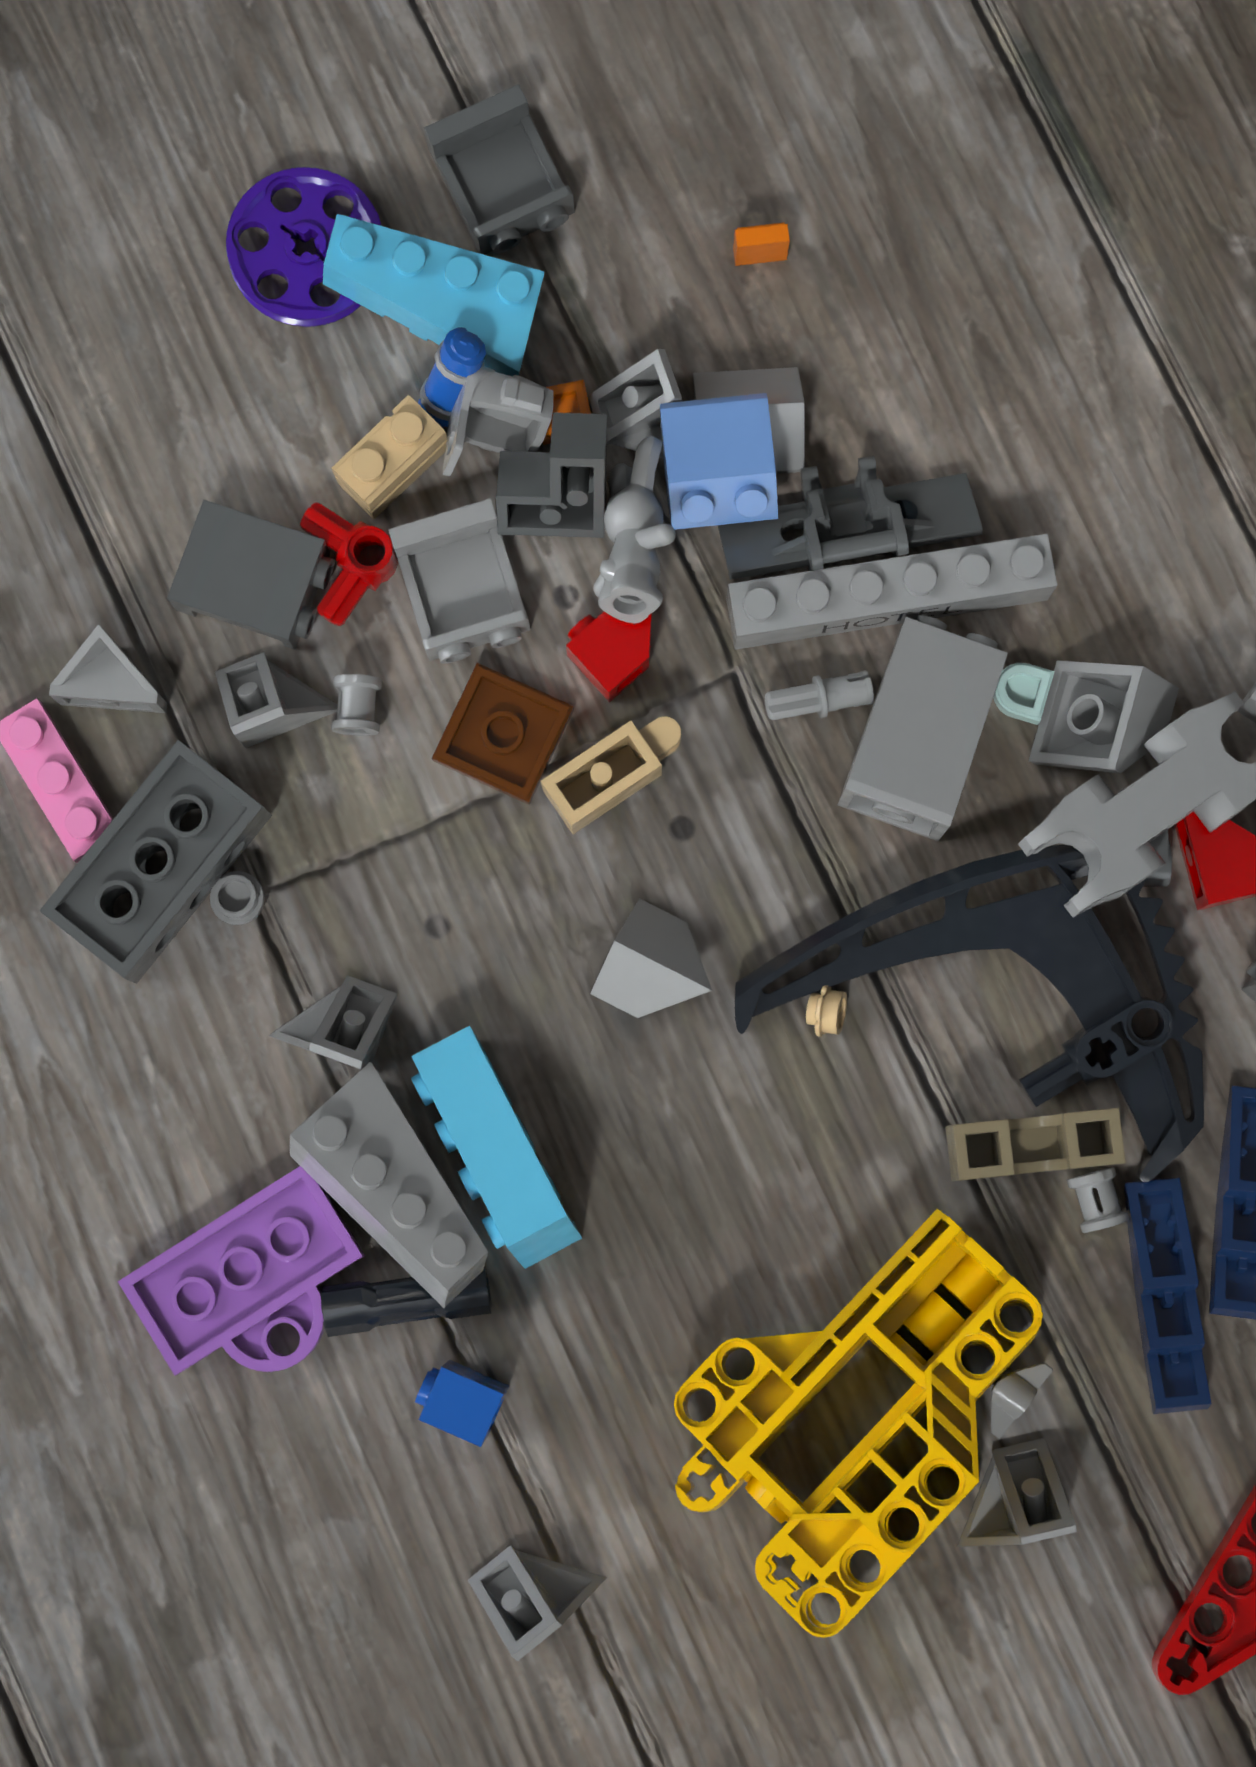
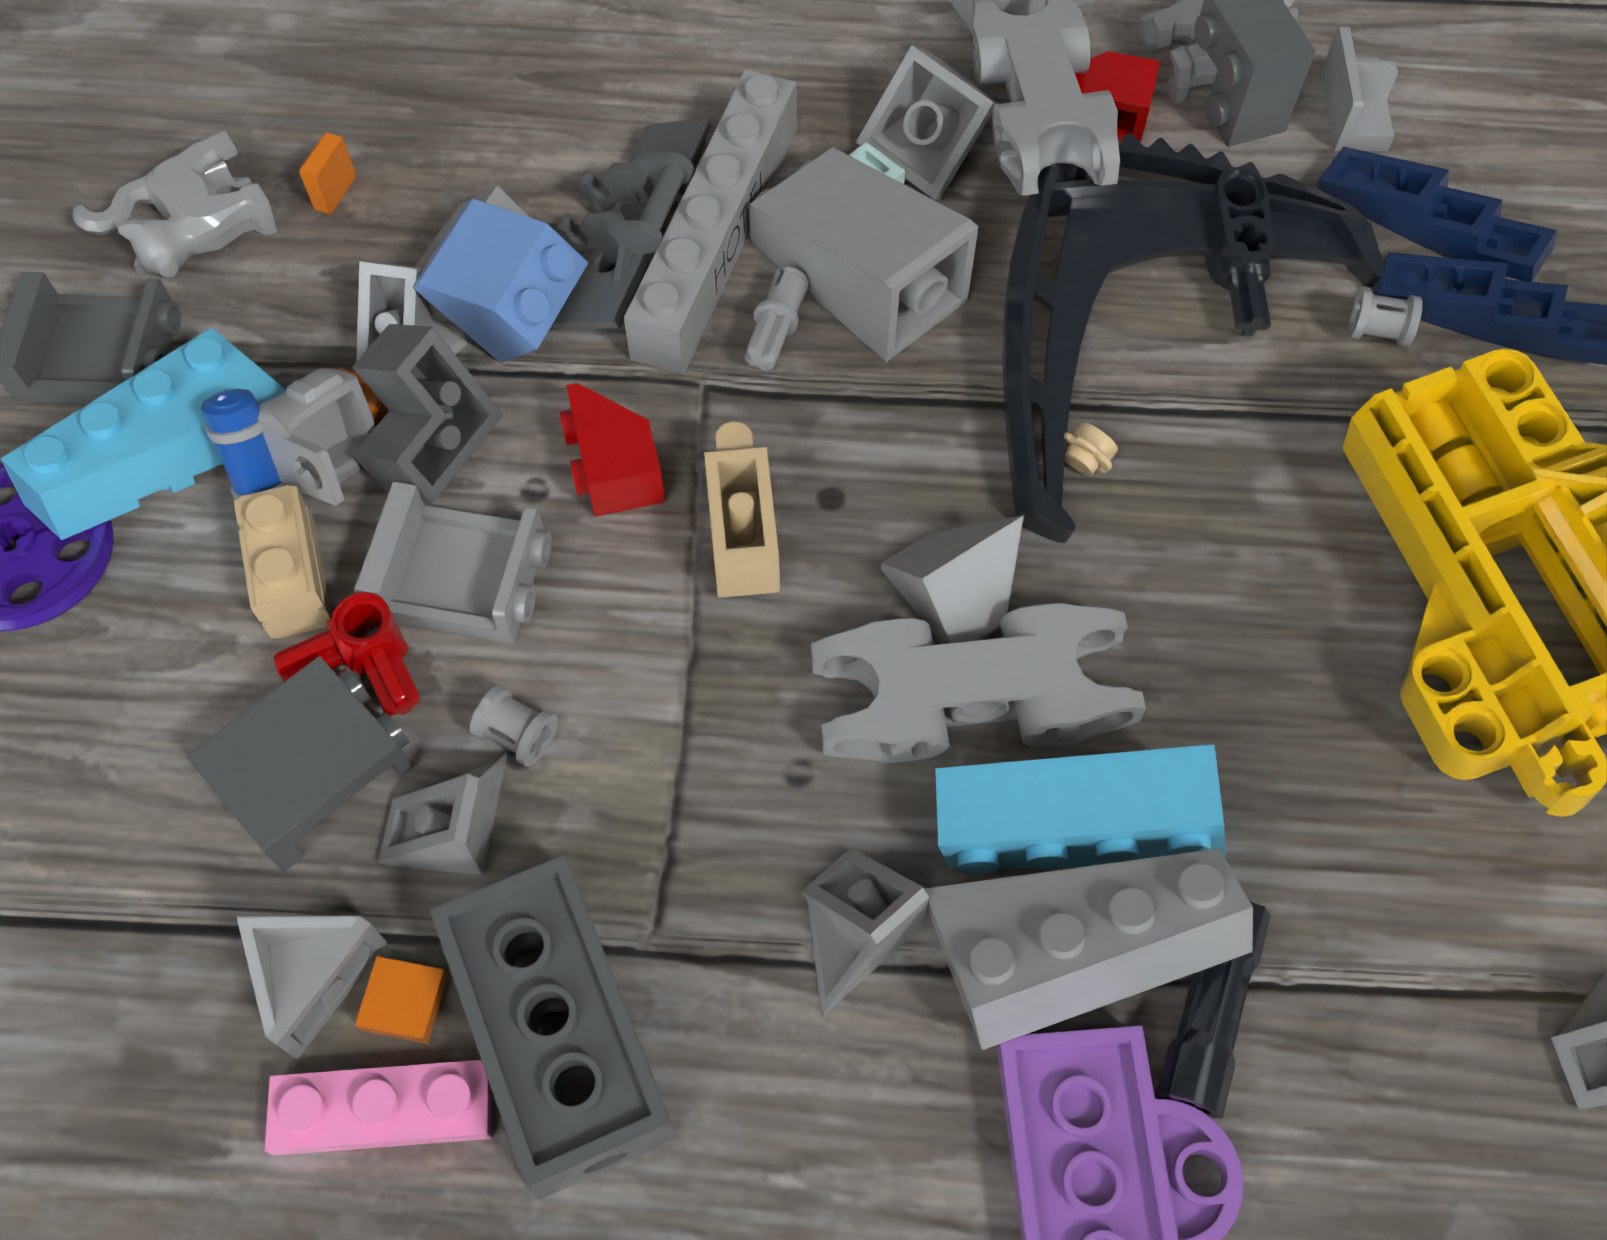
camera: 65 degrees left, 20 degrees down
light grey plate [210,871,265,925] -> none
blue brick [415,1360,509,1447] -> none
reddish brown tile [432,663,574,805] -> none
light grey animal [593,436,676,624] -> none
dark tan arch [945,1108,1126,1181] -> none
none -> light grey animal [72,131,278,277]
none -> orange tile [355,956,449,1044]
none -> light grey piece [811,603,1146,763]

